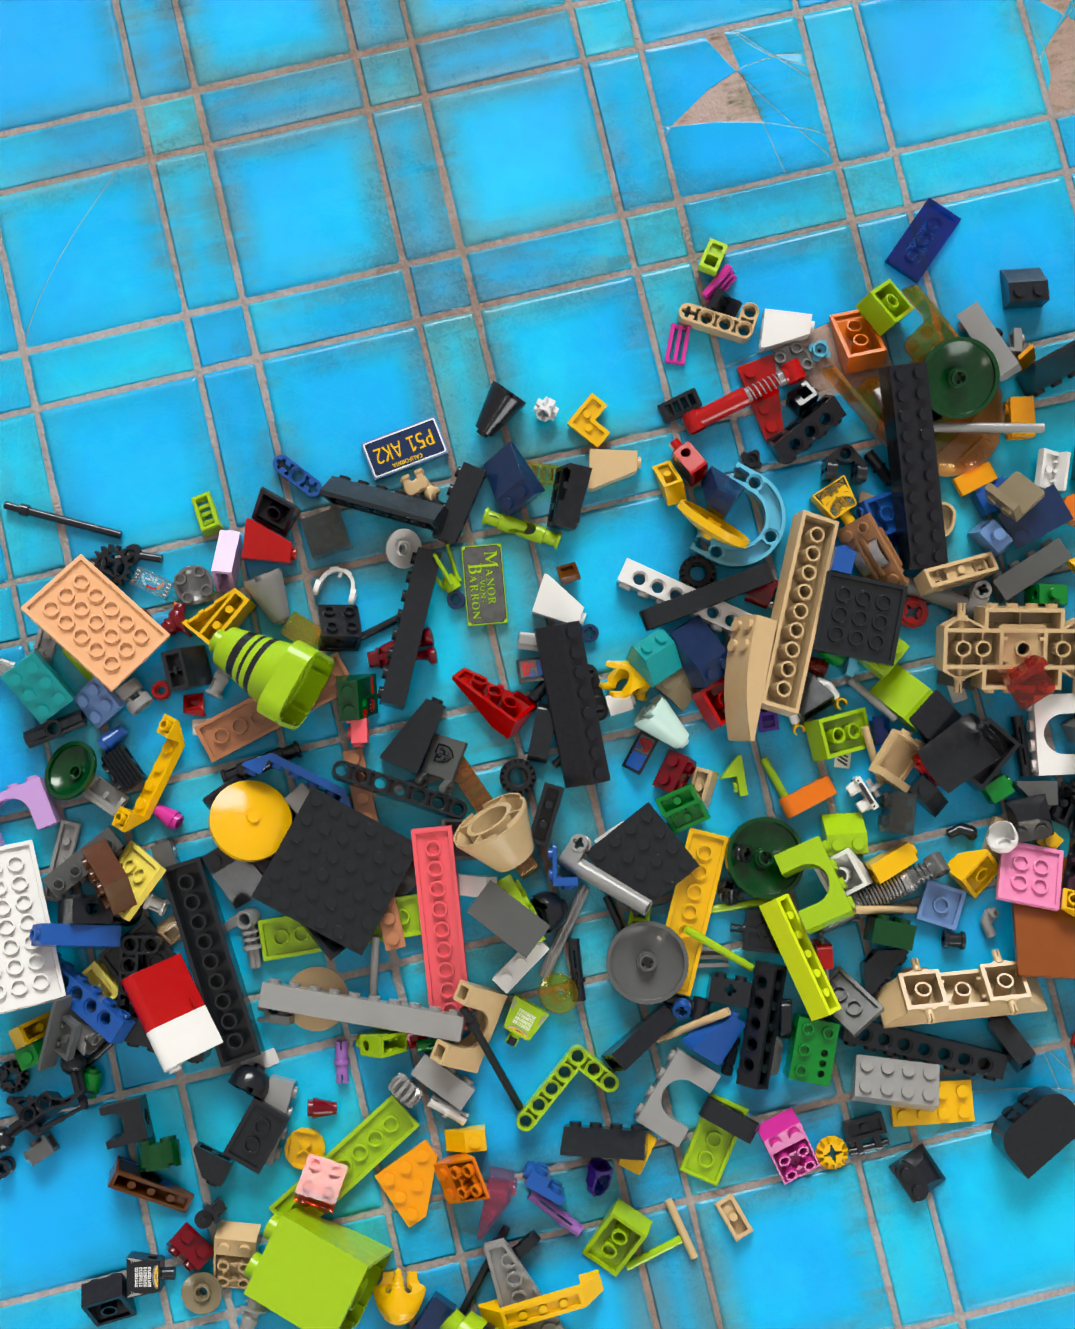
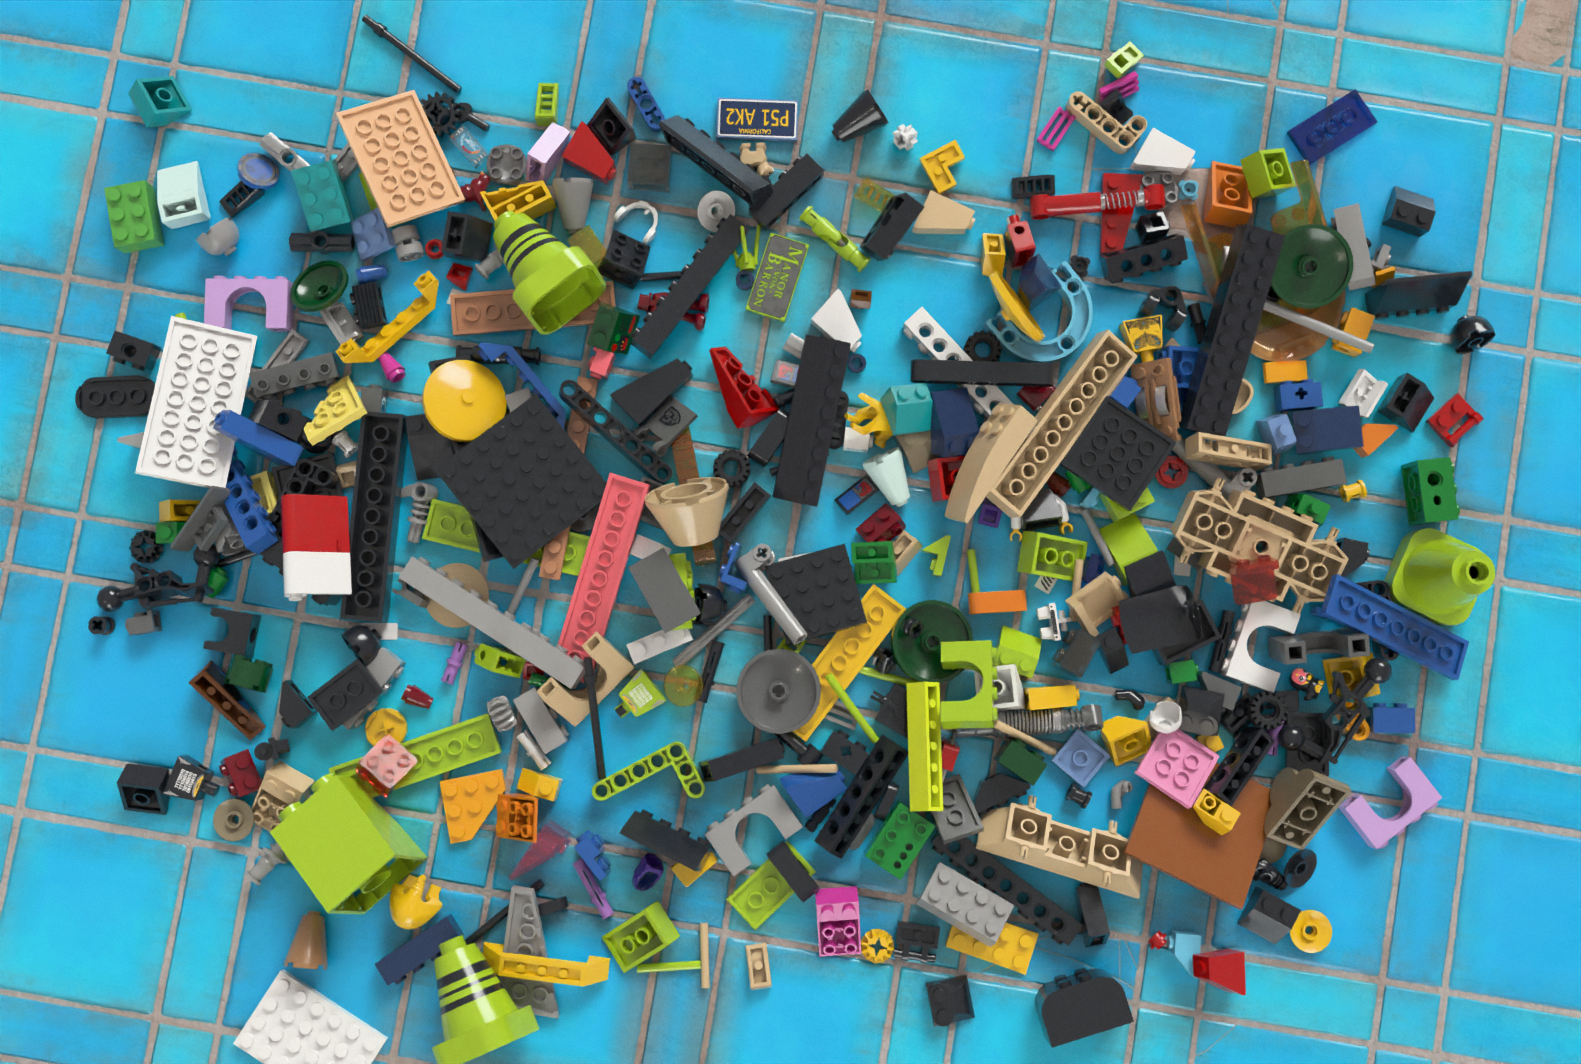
camera: 25 degrees right, 0 degrees up
reddish brown brick [81,839,137,915] -> none
dark blue slope [483,441,545,516] -> none
blue bush [672,998,691,1019] -> none
dark tan bracket [984,472,1045,522] -> none

